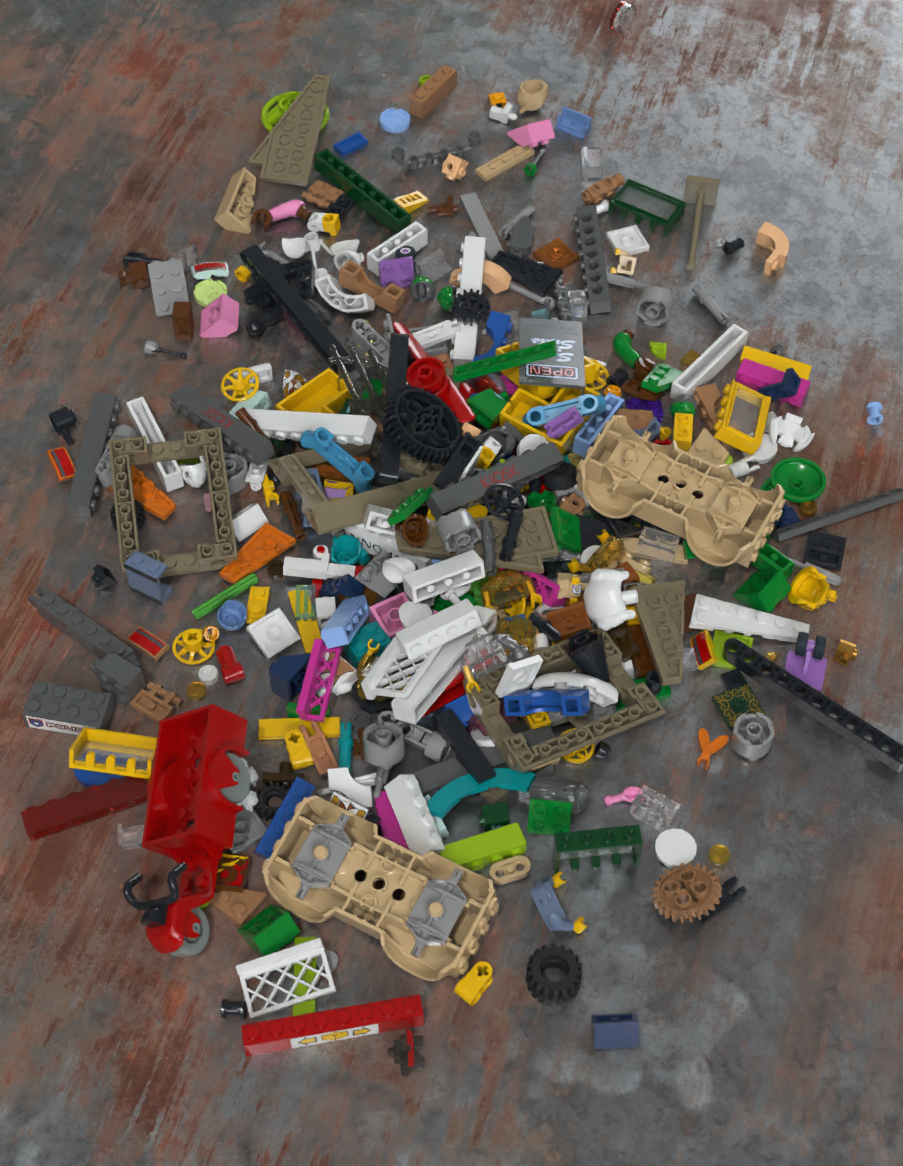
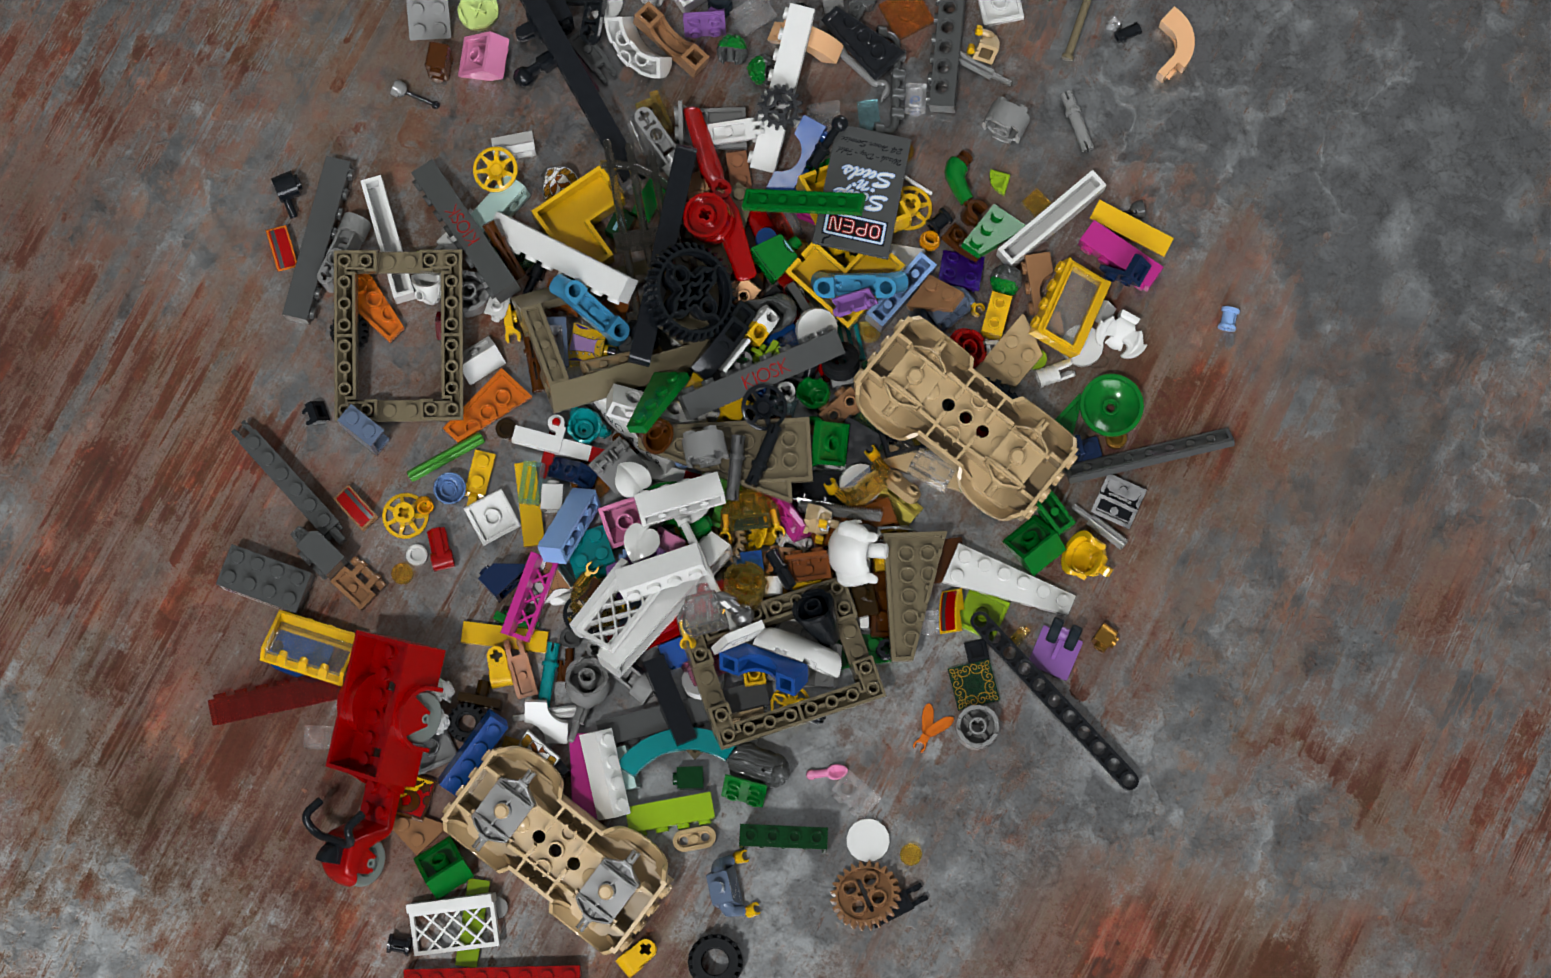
camera: 10 degrees right, 25 degrees up
none -> black pin [806,115,848,170]

